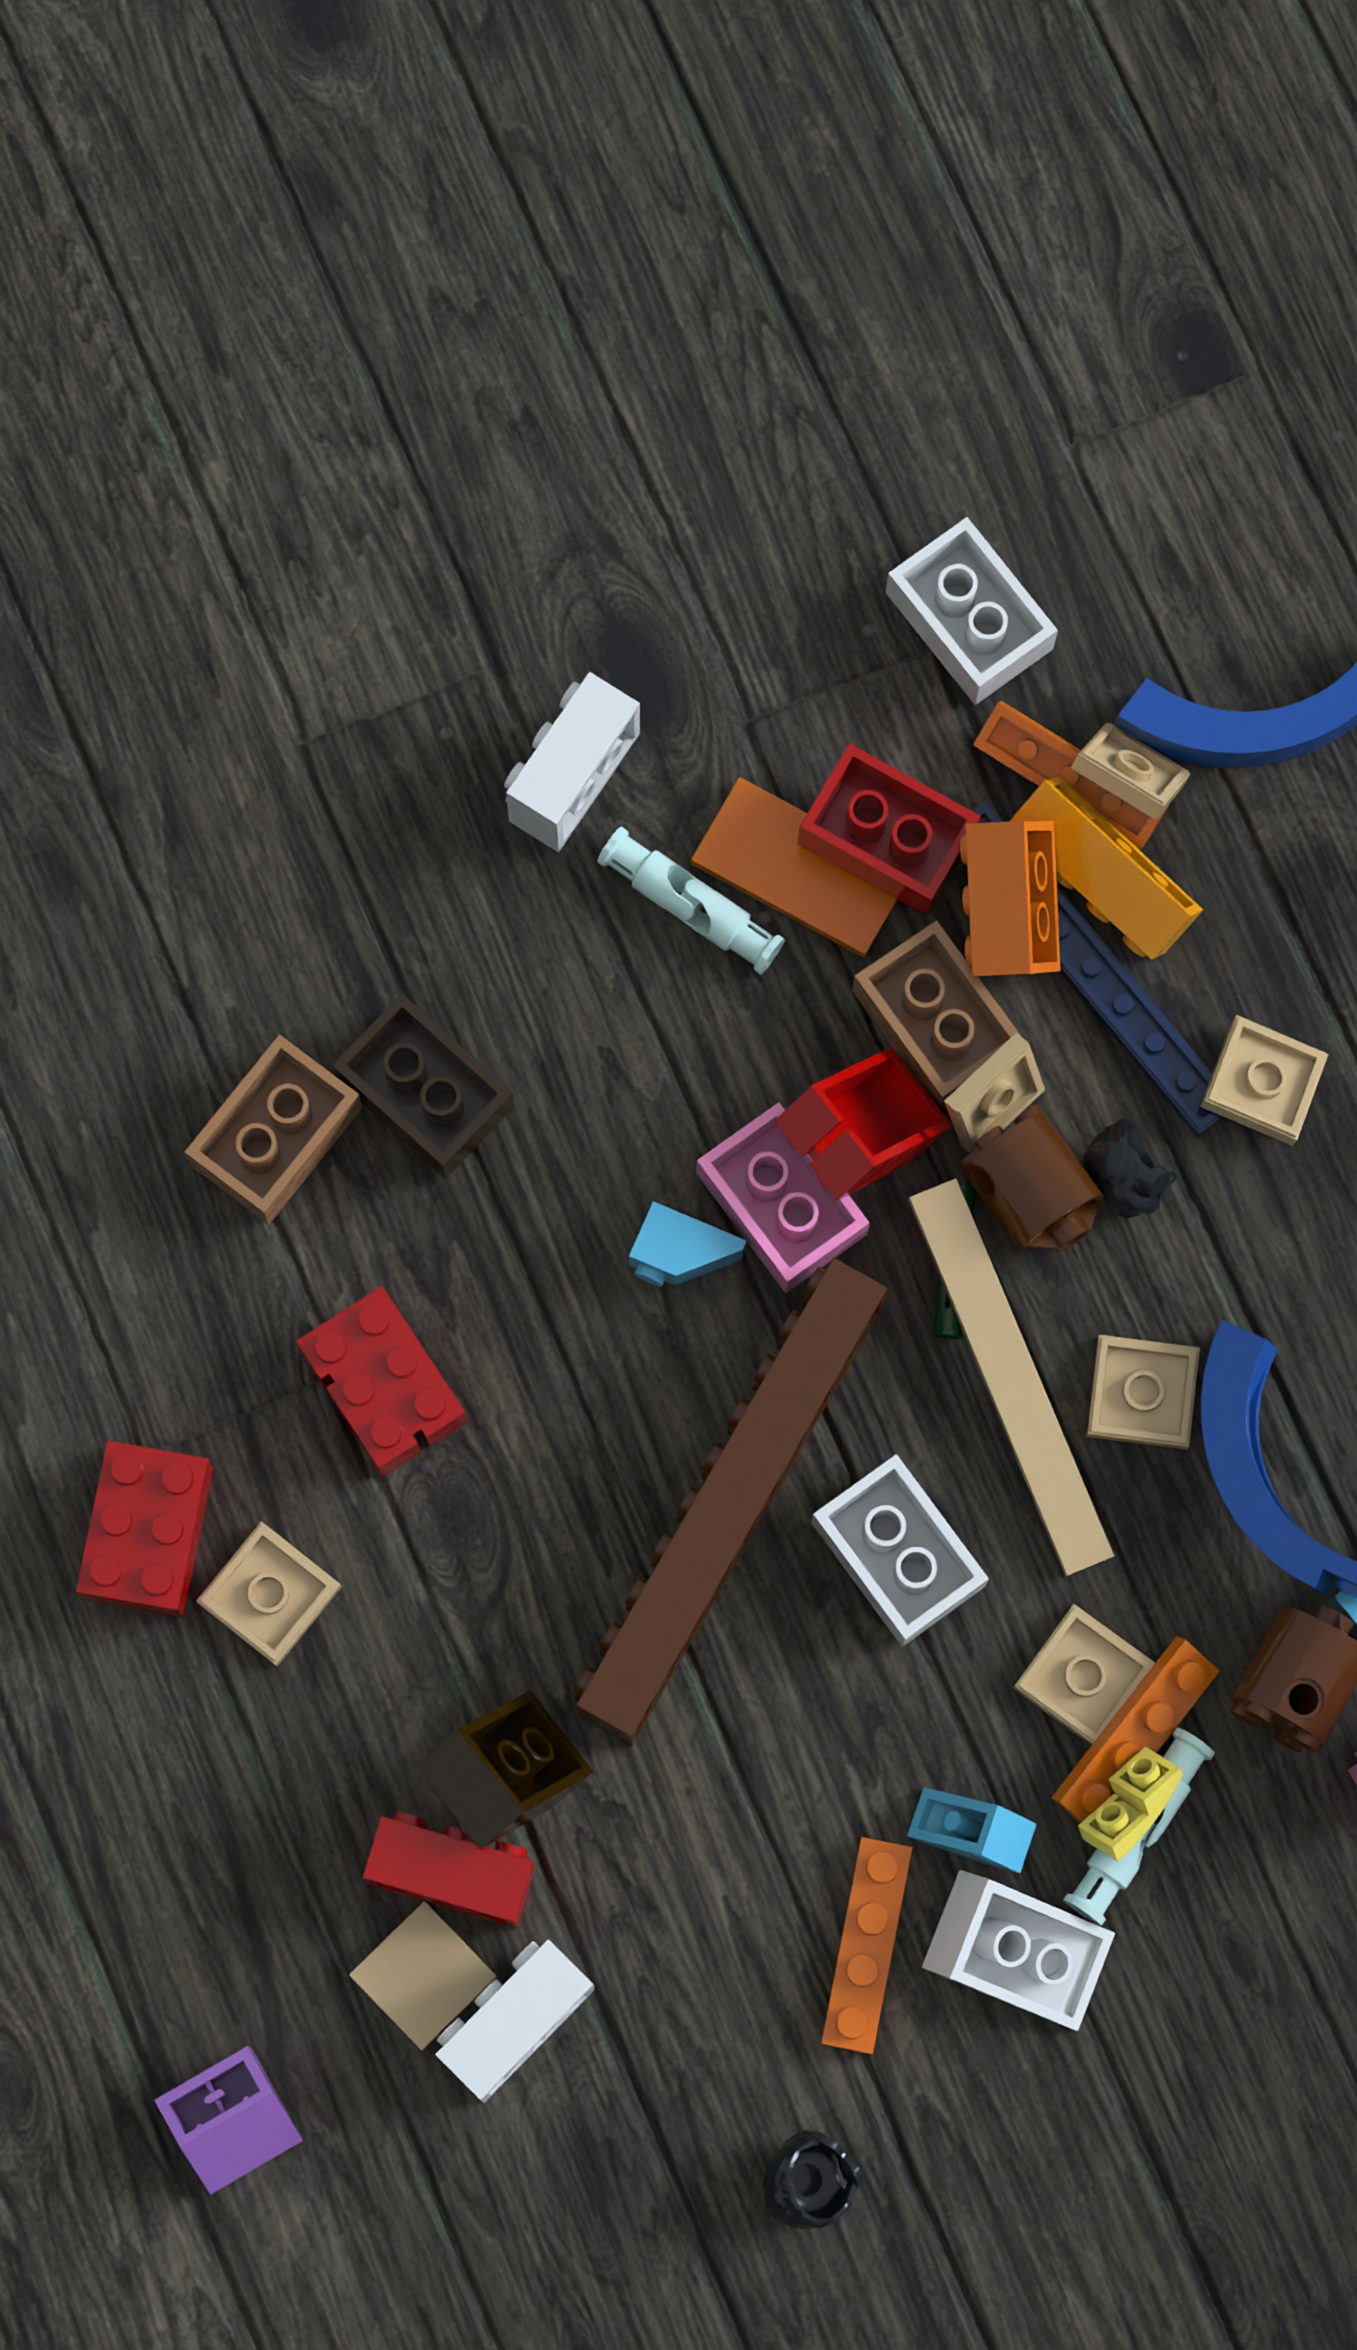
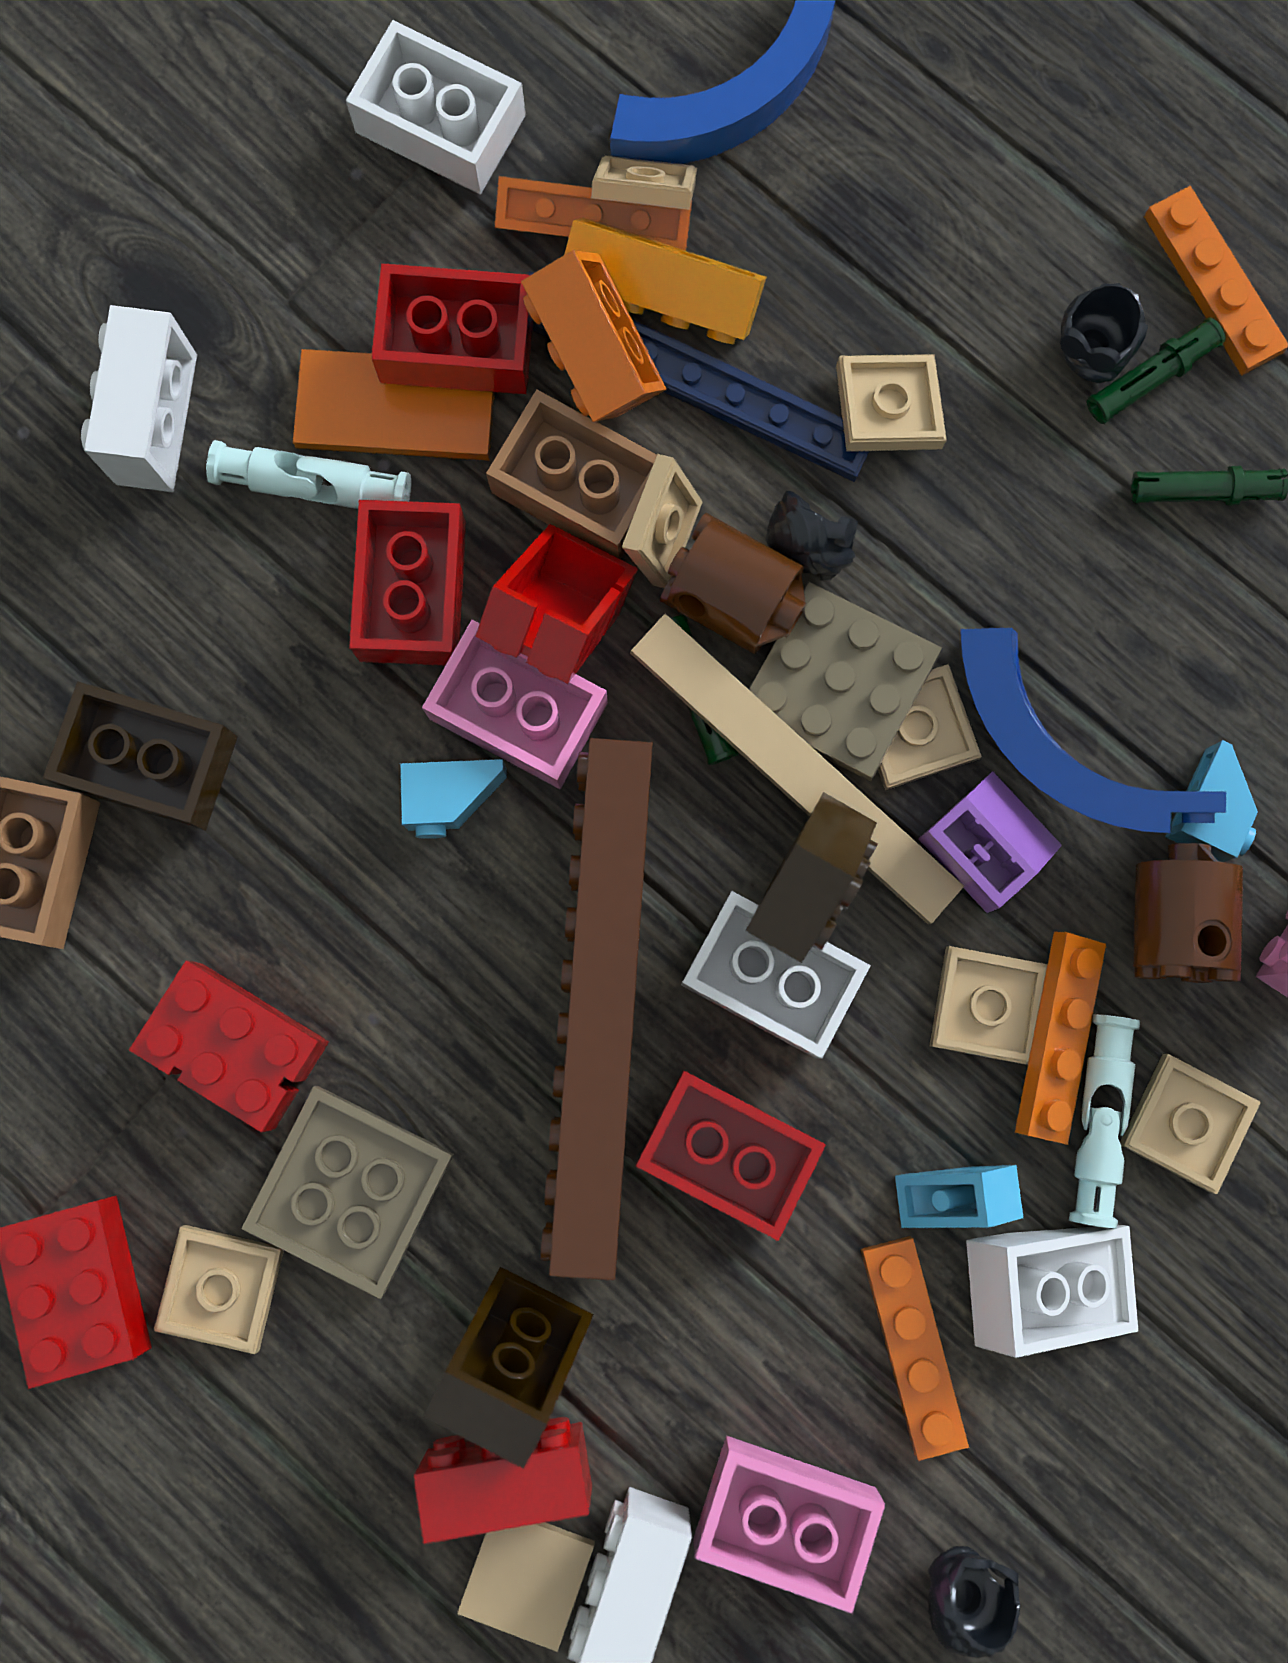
camera: 25 degrees left, 5 degrees up
light yellow slope [1078,1747,1183,1862] -> none
none -> dark tan plate [241,1086,454,1299]
none -> red brick [349,500,466,665]
none -> red brick [636,1070,826,1241]
none -> bright pink brick [693,1436,885,1613]
none -> dark brown brick [745,792,878,963]
none -> dark tan plate [749,582,942,782]
none -> medium lavender slope [918,771,1062,913]
none -> tan tile [1120,1054,1261,1195]

